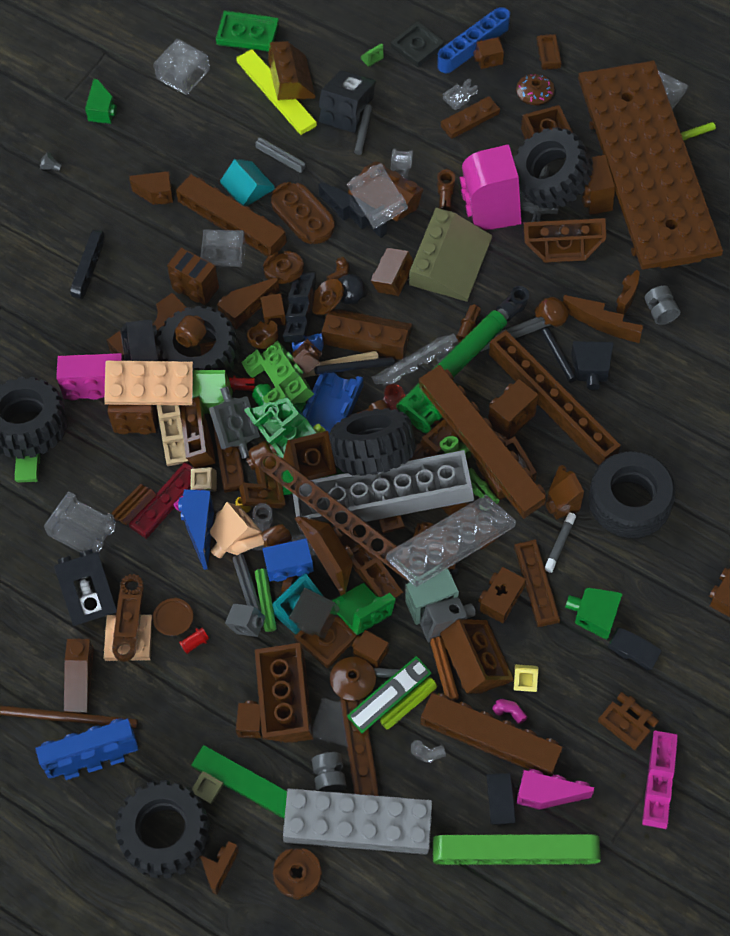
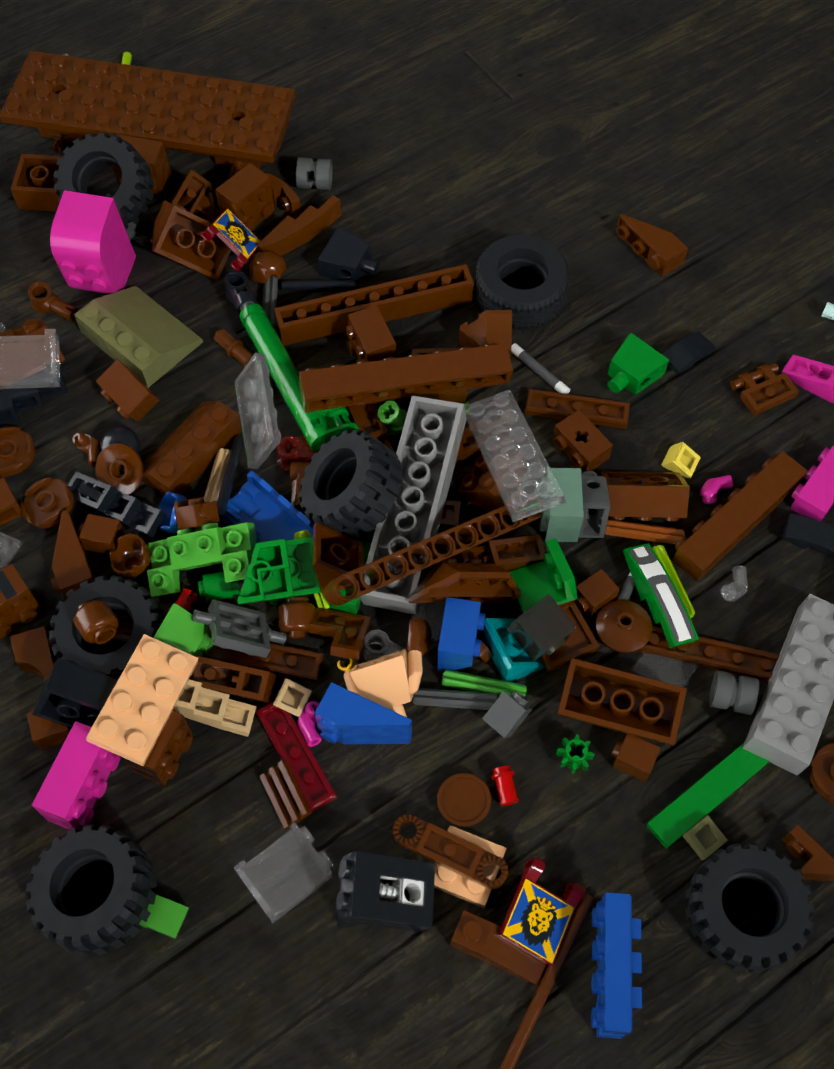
camera: 70 degrees left, 0 degrees up
none -> reddish brown slope [152,200,231,280]
none -> flag [200,207,261,271]
none -> reddish brown brick [215,163,275,231]
none -> flag [498,857,586,966]
none -> green gear [556,734,594,774]

